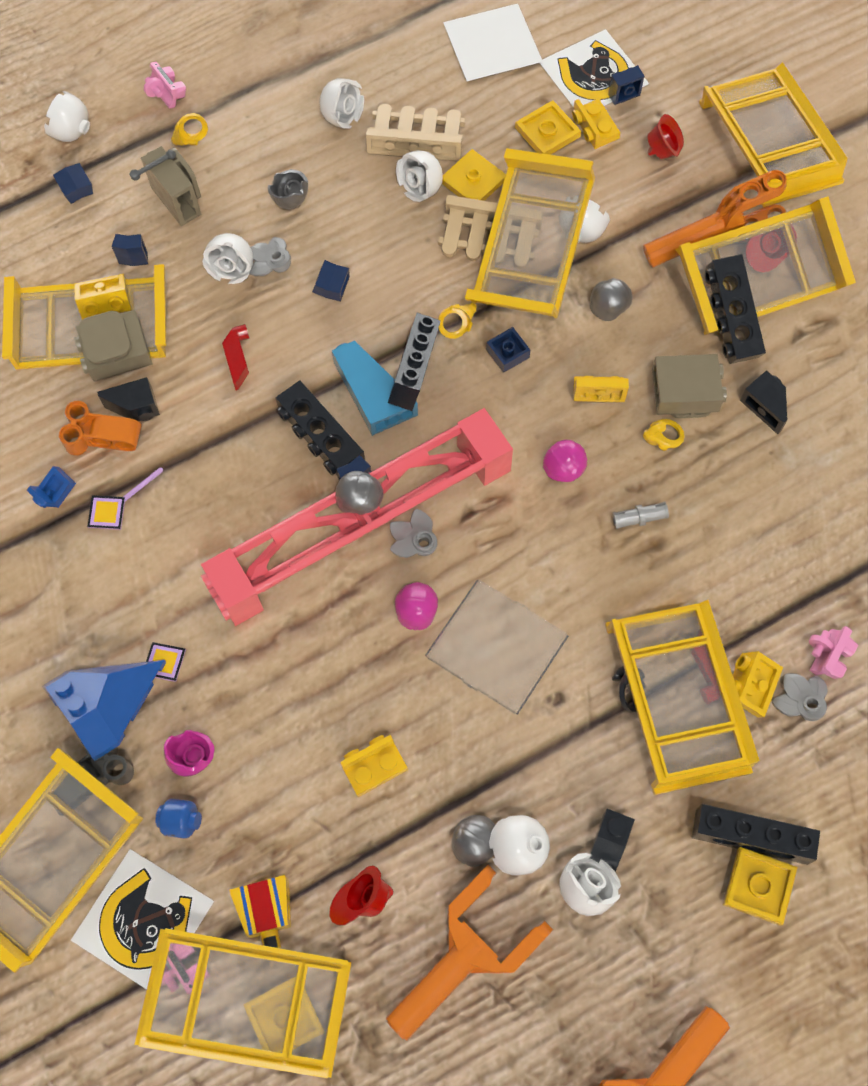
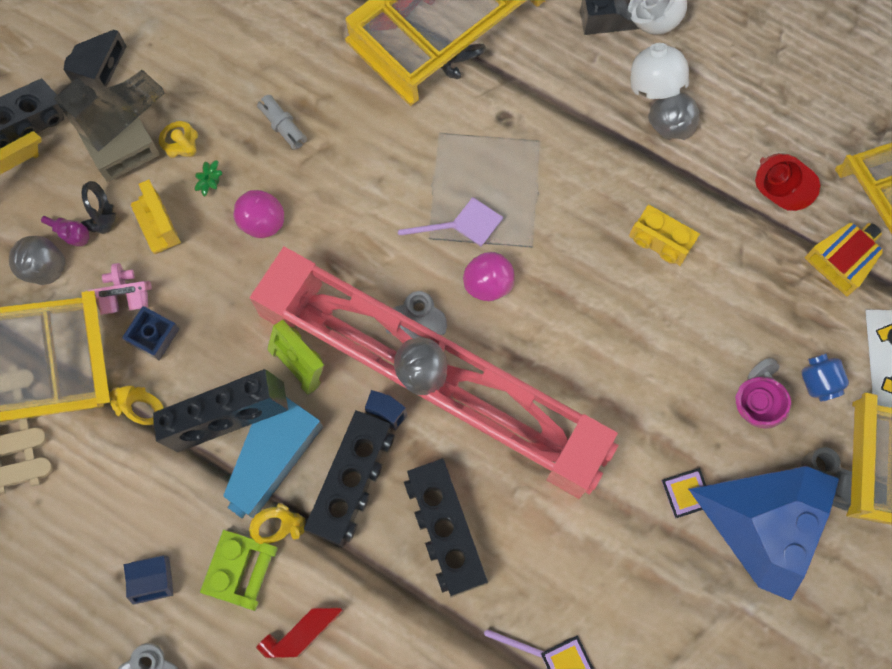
camera: 120 degrees left, 5 degrees up
orange piece [385,864,553,1041] -> none
none -> magenta piece [41,216,90,247]
none -> clear smoke arch [54,69,165,152]
none -> black piece [81,181,116,234]
none -> bright pink hips [88,263,152,315]
none -> green plant [194,160,223,197]
none -> lime plate [200,530,278,611]
none -> yellow piece [249,503,306,544]
none -> lime plate [267,320,324,395]
none -> lavender piece [398,197,503,247]
none -> black brick [404,458,488,598]
none -> light grey piece [748,358,780,380]

